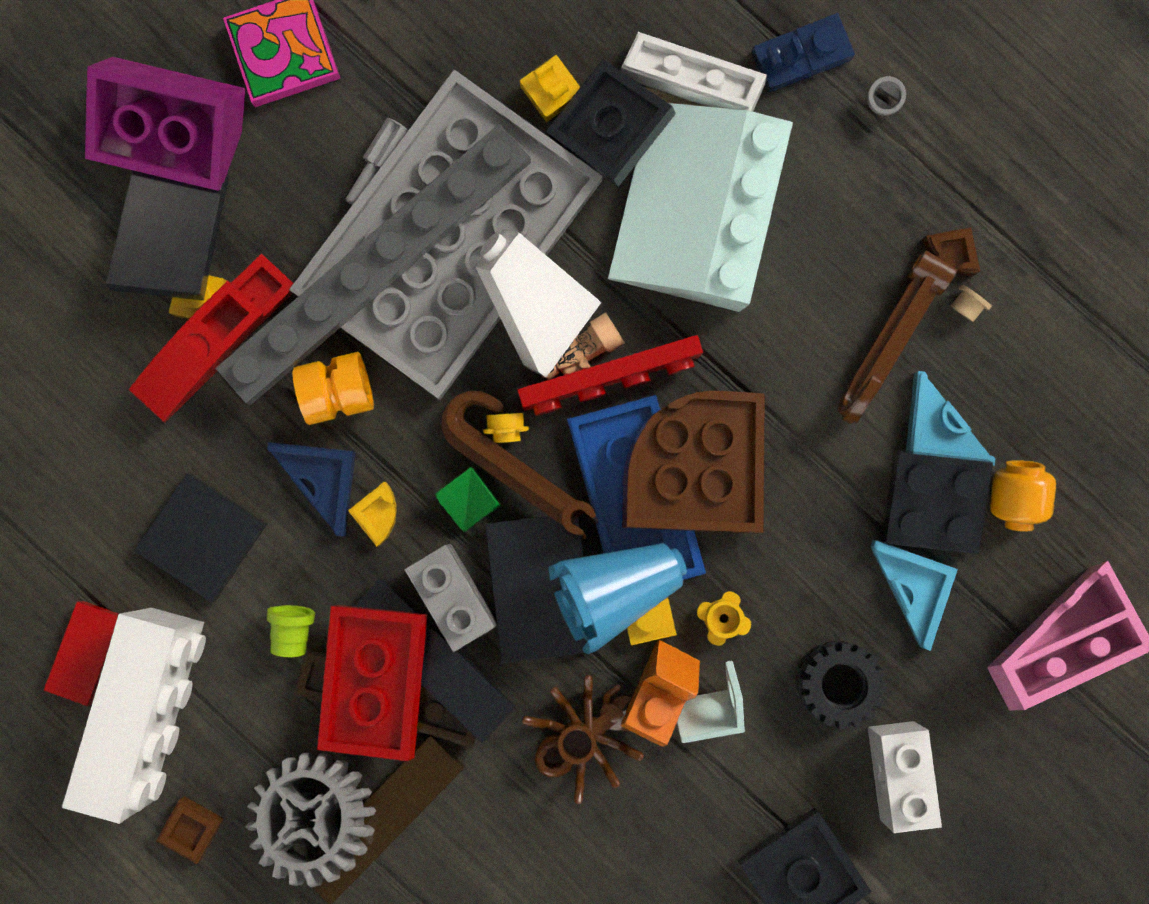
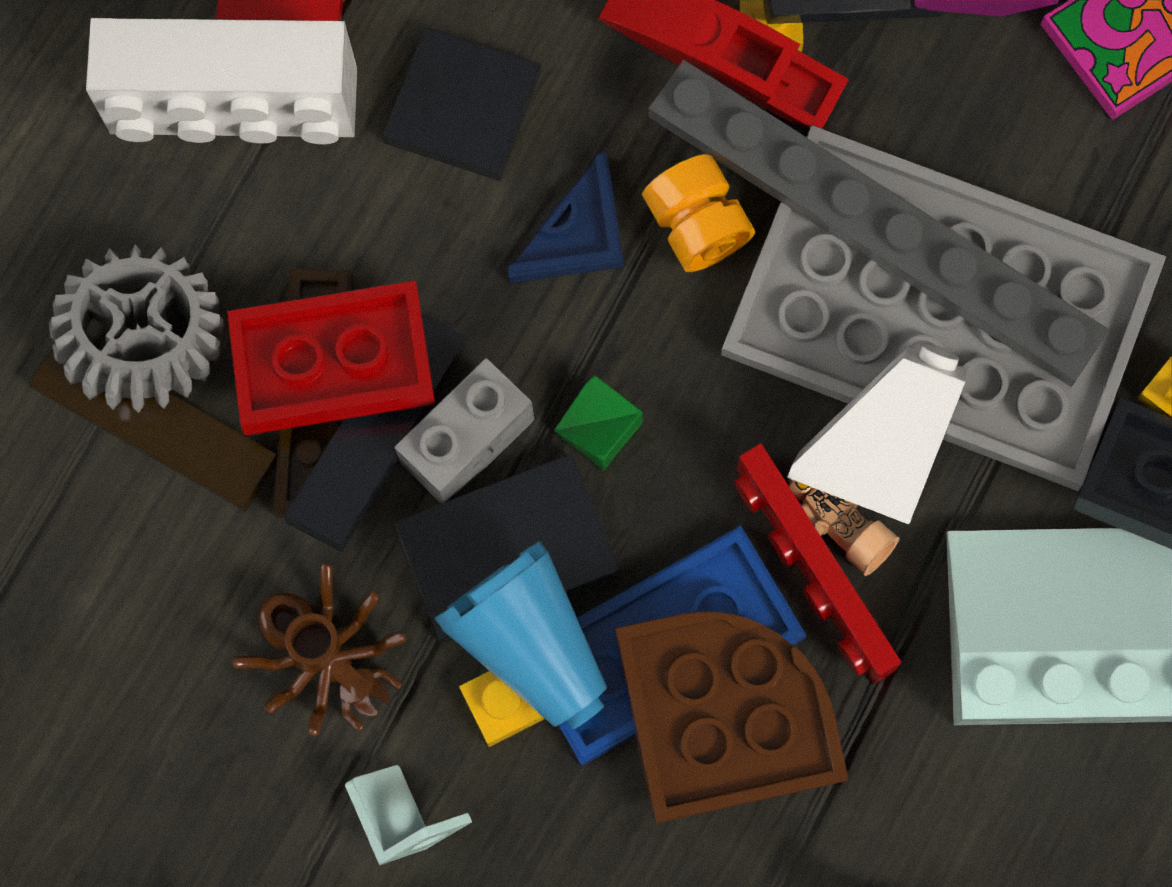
camera: 80 degrees right, 10 degrees down
reddish brown tile [156,796,224,864] -> none
lime piece [266,605,315,657] -> none
light grey axle [346,118,408,205] -> none
yellow tile [348,482,397,547] -> none
reddish brown piece [441,391,598,540] -> none
yellow plate [483,413,529,443] -> none
orange slope [620,640,700,747] -> none
yellow plate [697,591,751,646] -> none

